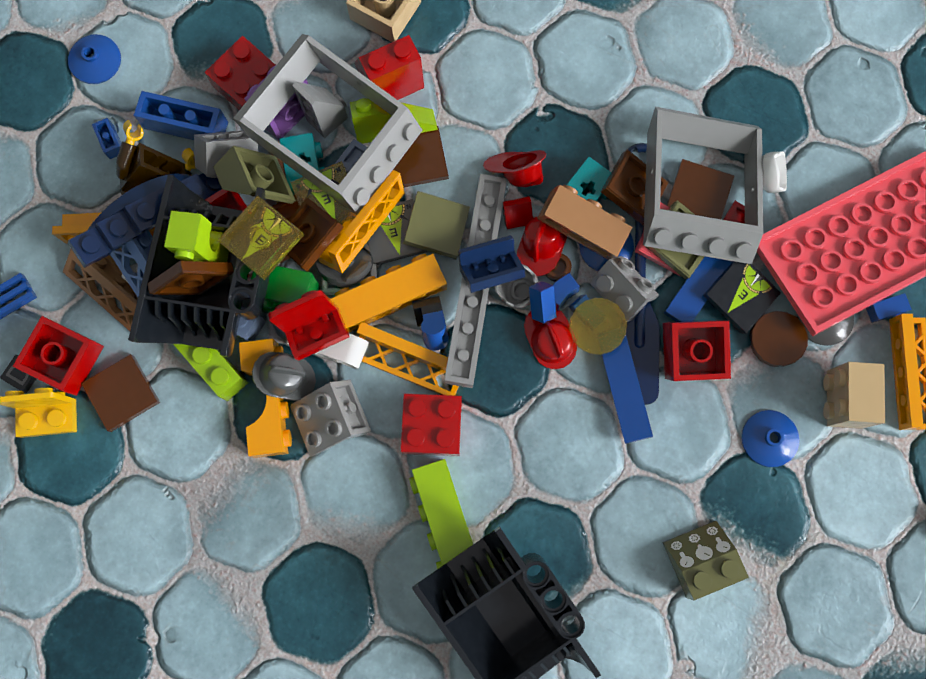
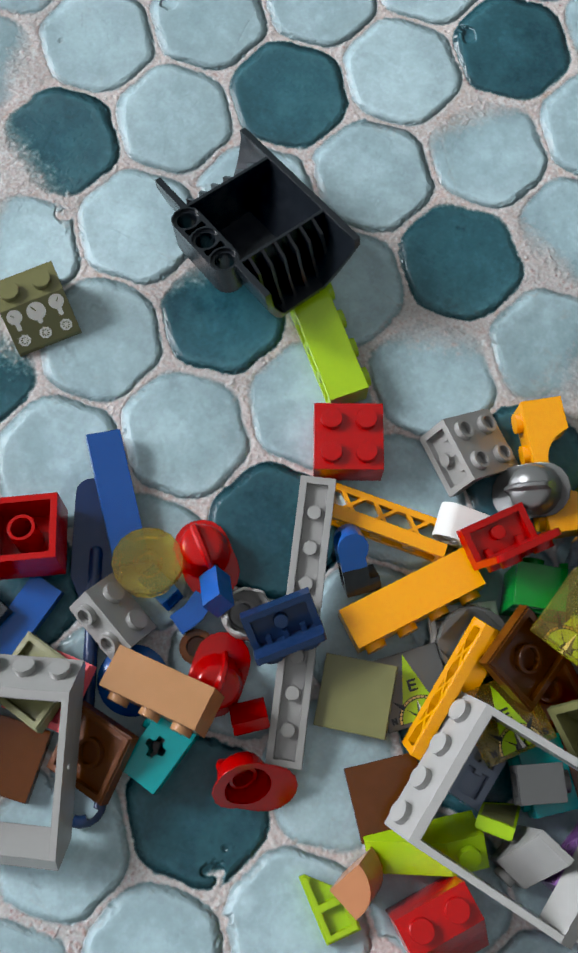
camera: 175 degrees right, 5 degrees down
none -> lime tile [299,874,362,946]
none -> nougat brick [330,847,383,920]
none -> tile [474,802,521,842]
none -> dark grey brick [509,762,572,806]

